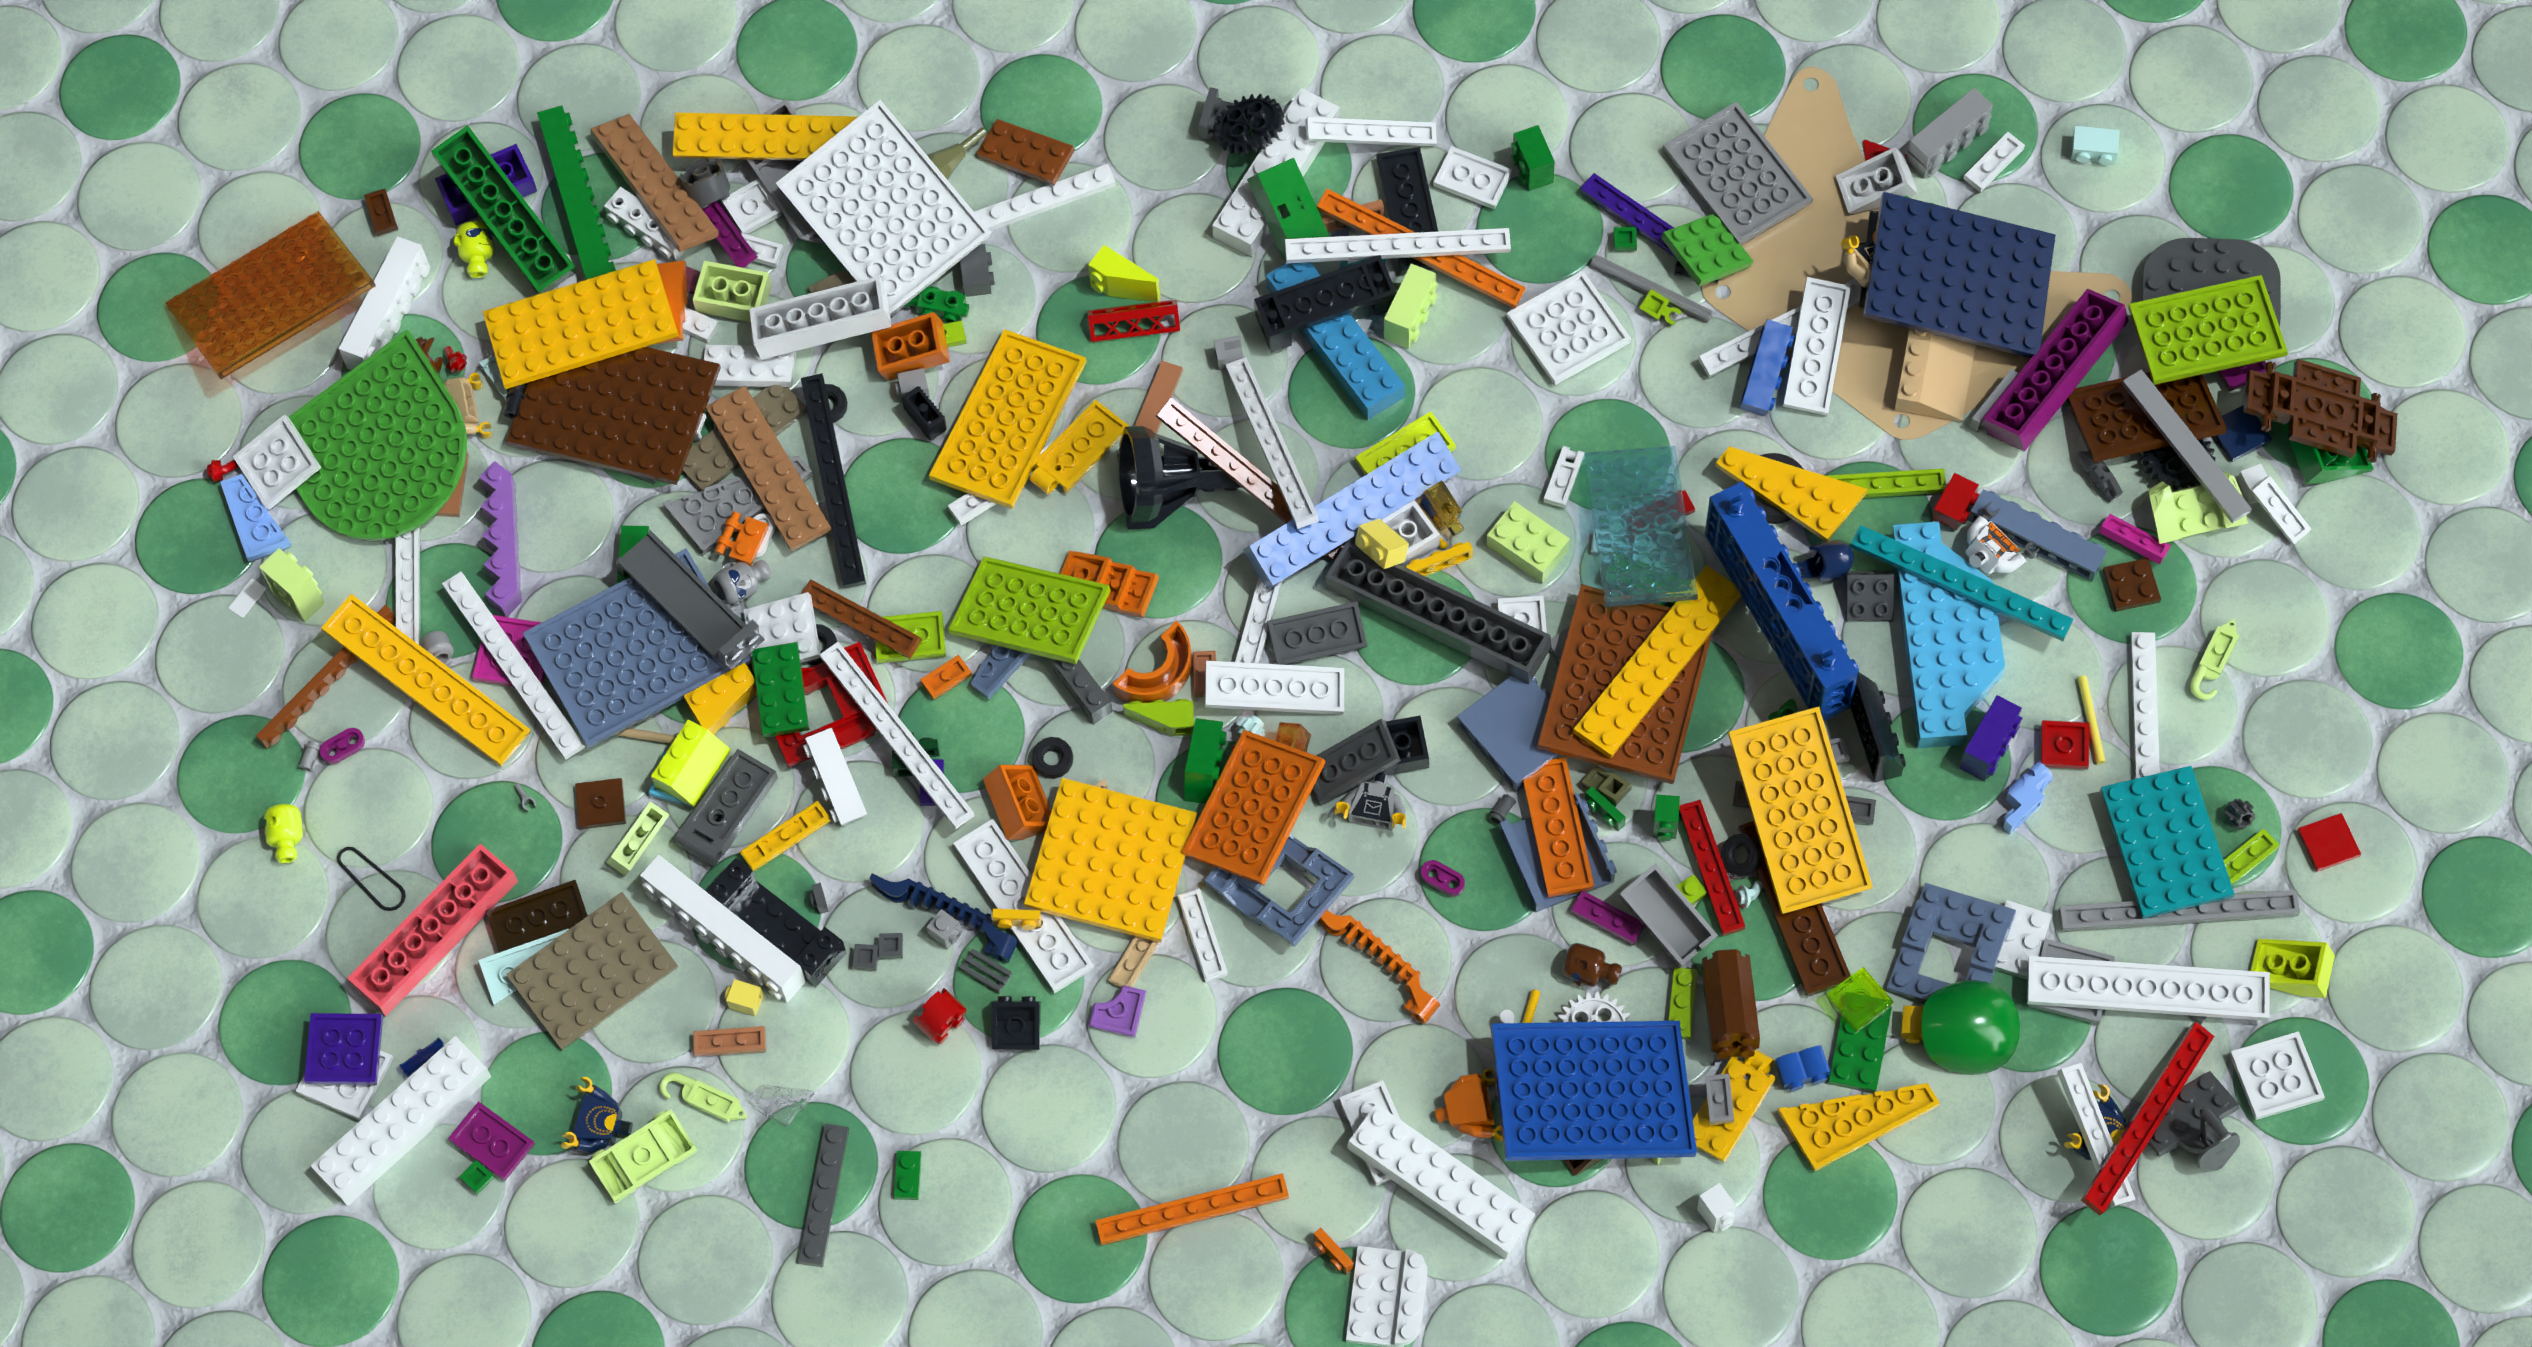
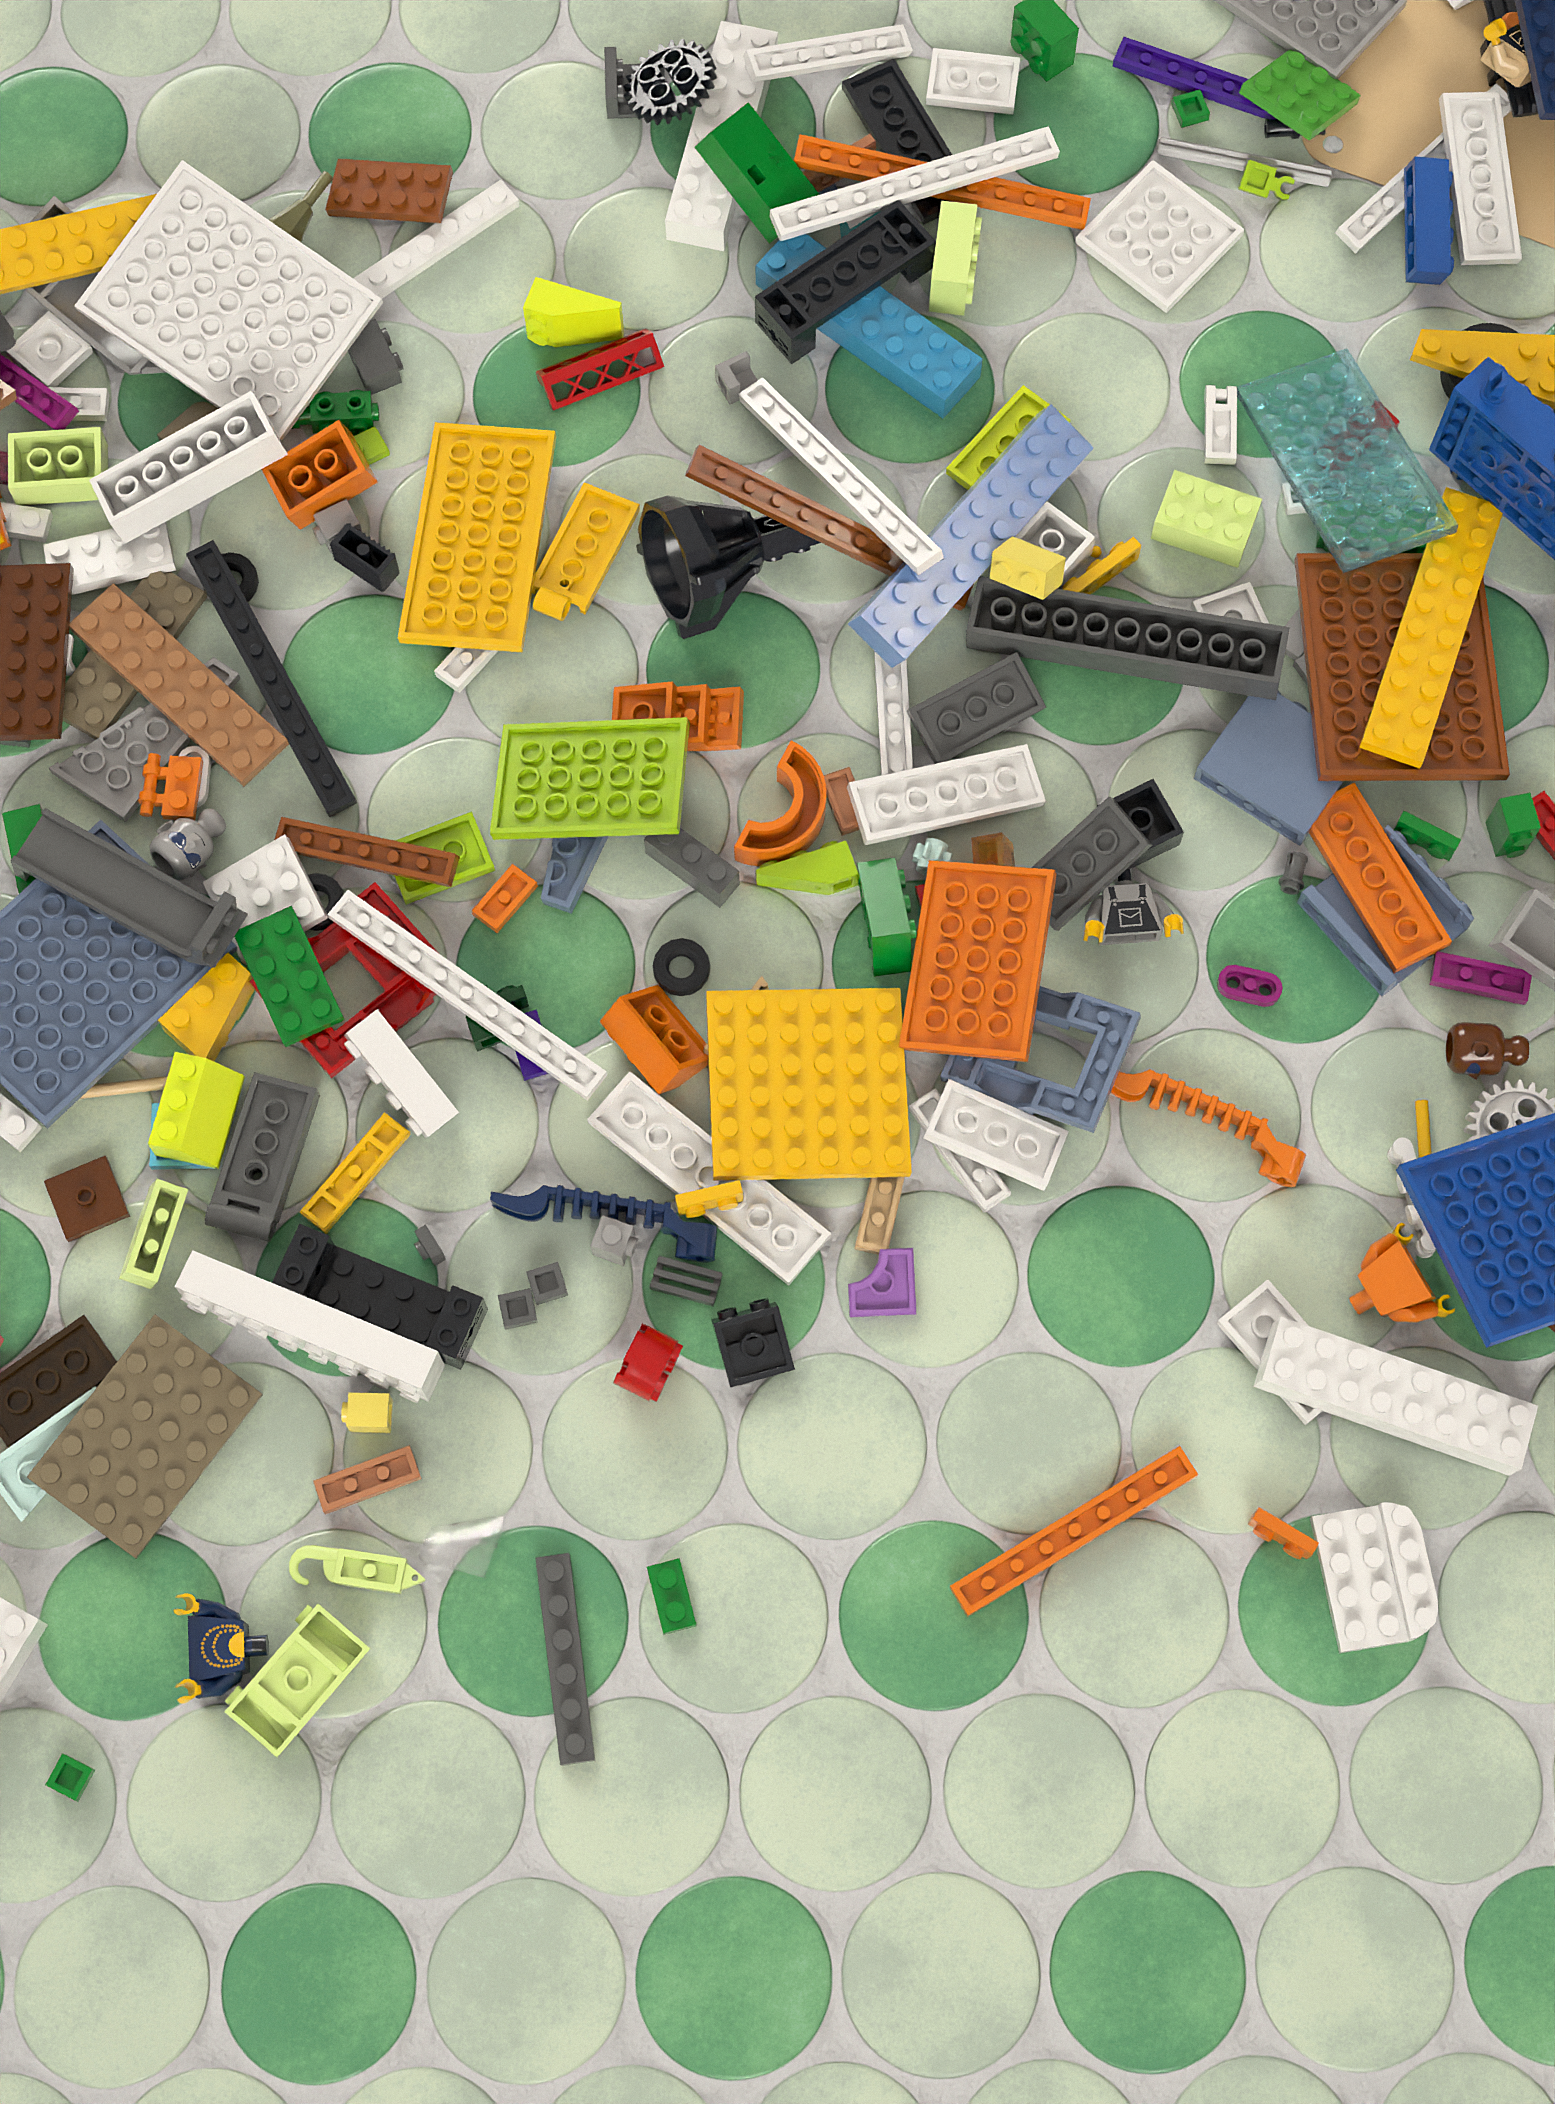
camera: 20 degrees left, 5 degrees up
magenta plate [448,1101,535,1181] -> none
nougat tile [1134,361,1183,434] -> none
clear yellow torso [1419,480,1464,537] -> none
olive brick [1581,765,1632,807] -> none
none -> white plate [923,1079,1069,1191]

